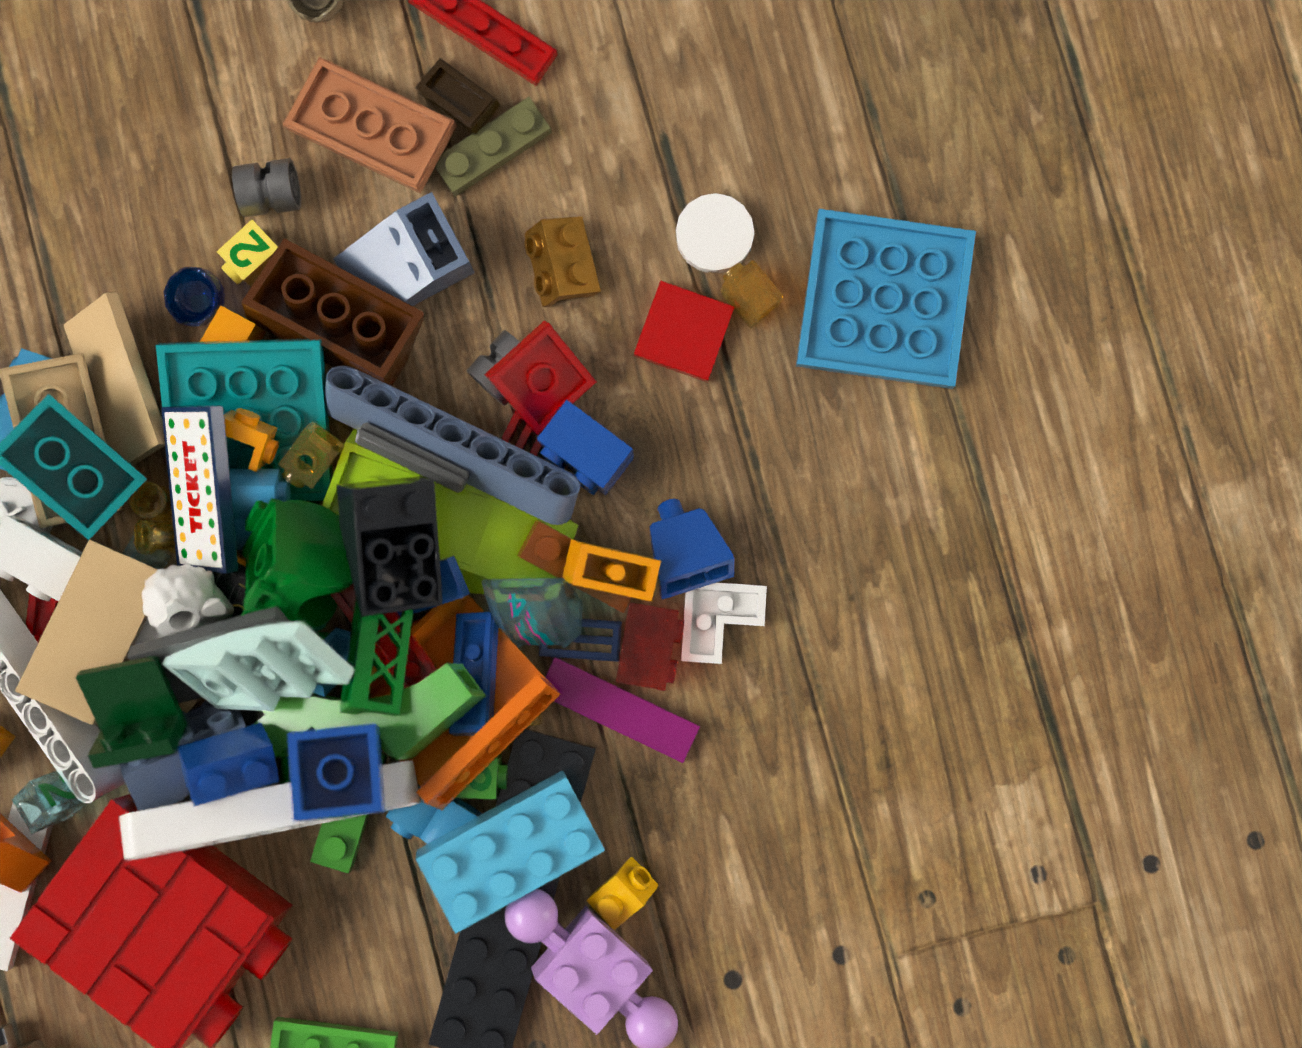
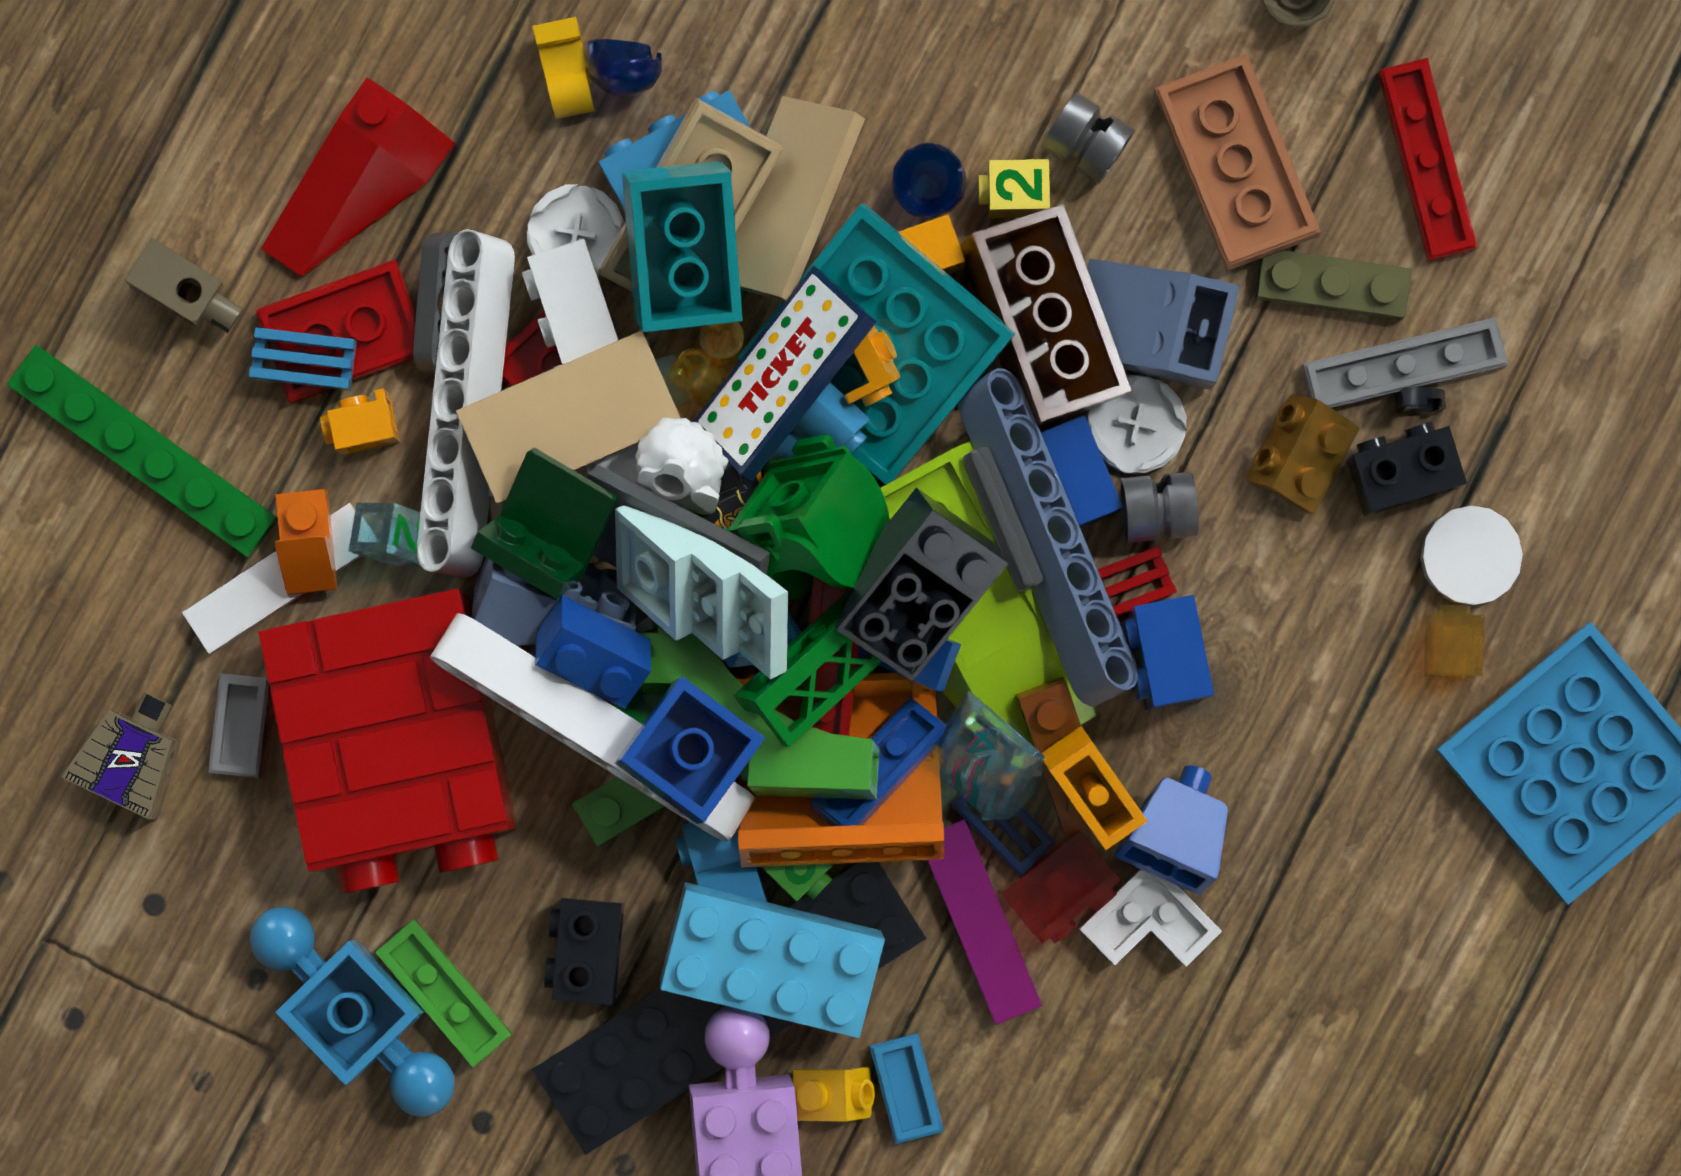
camera: 40 degrees right, 0 degrees up
clear yellow brick [278,420,344,489] -> none
dark brown tile [415,58,500,135] -> none
red tile [484,321,597,435] -> none
red tile [634,280,735,383] -> none
none -> light grey tile [208,673,271,778]
none -> black brick [544,898,625,1005]
none -> dark azure tile [870,1033,944,1144]
none -> blue brick [1041,415,1123,528]
none -> white tile [1088,375,1187,475]
none -> light grey tile [1301,317,1508,409]
none -> black brick [1347,422,1467,516]
none -> black tile [1395,387,1446,413]

